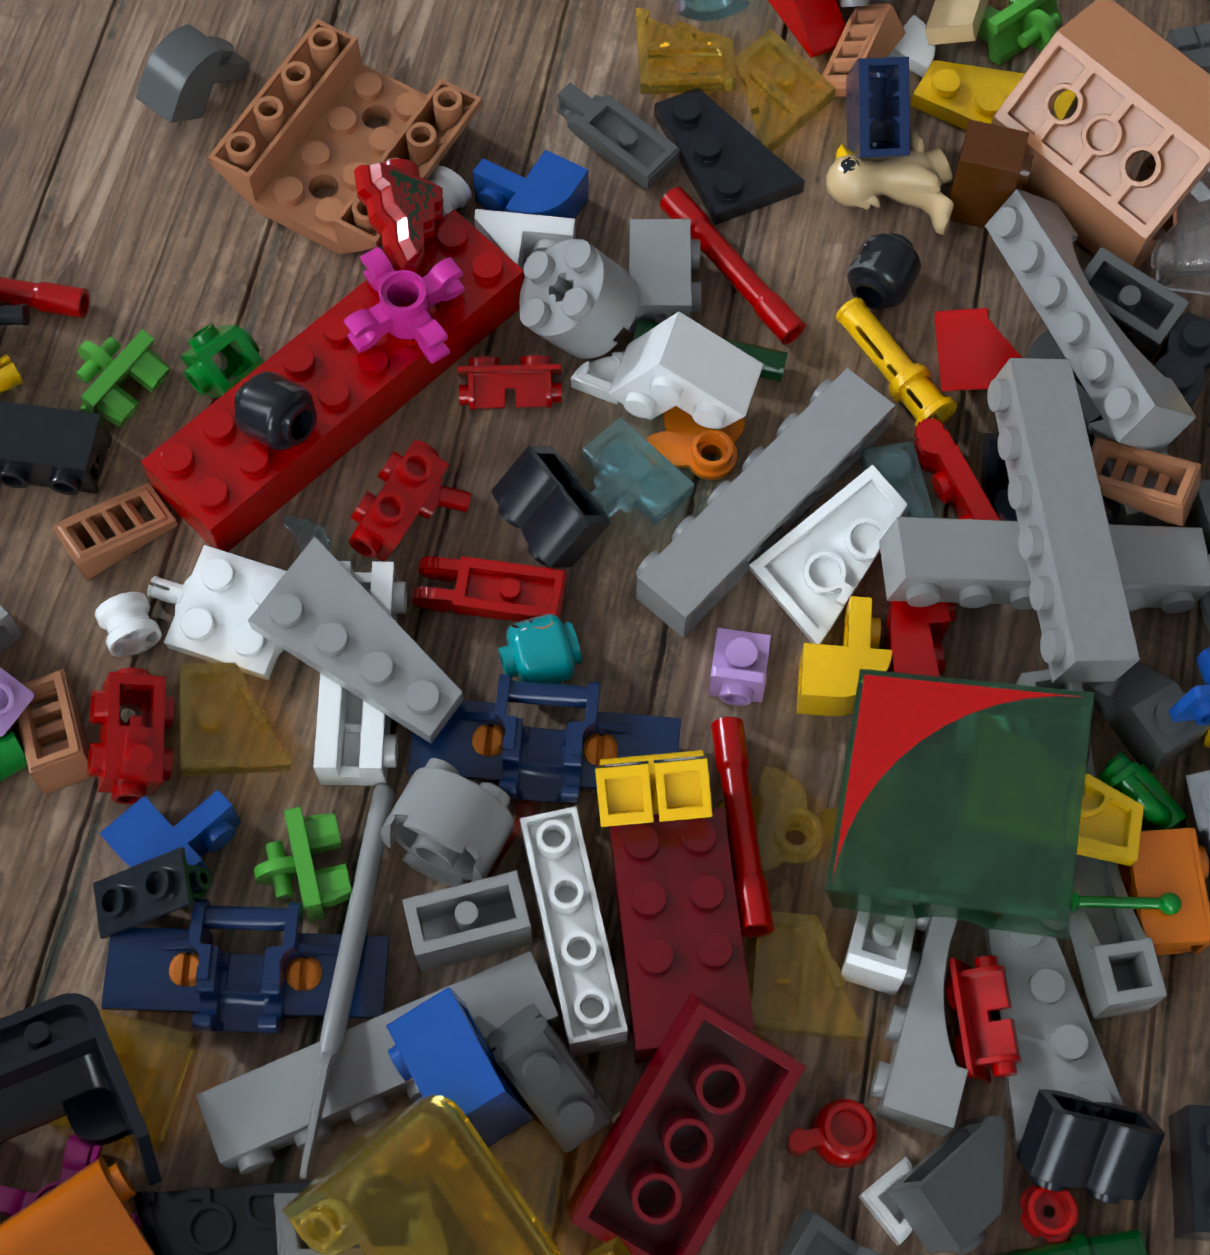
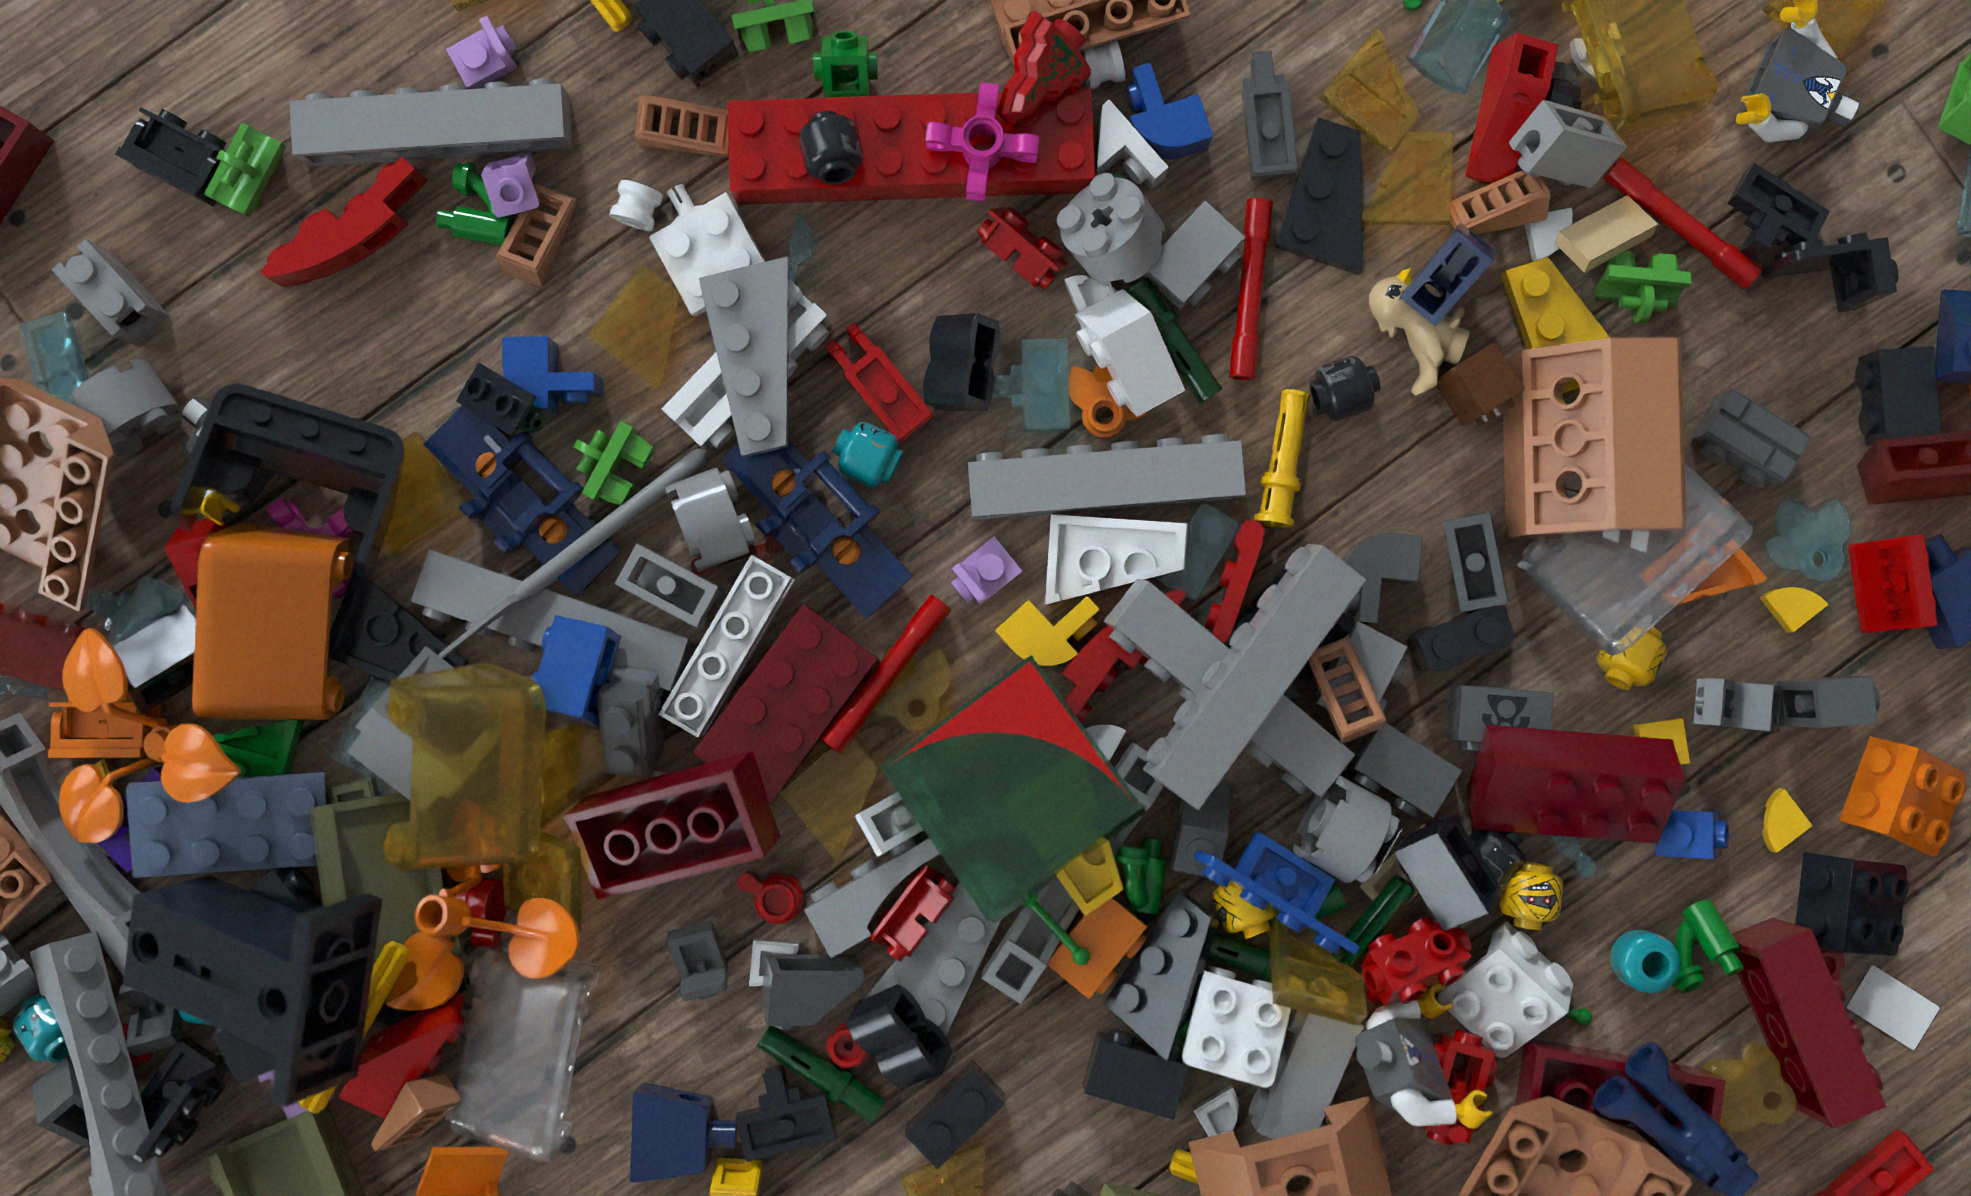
camera: 45 degrees right, 20 degrees up
red brick [87,667,174,805] -> none
red brick [348,440,471,562] -> none
yellow hips [595,750,713,827] -> none
red slope [934,308,1023,391] -> none
light grey arch [985,189,1196,453] -> none

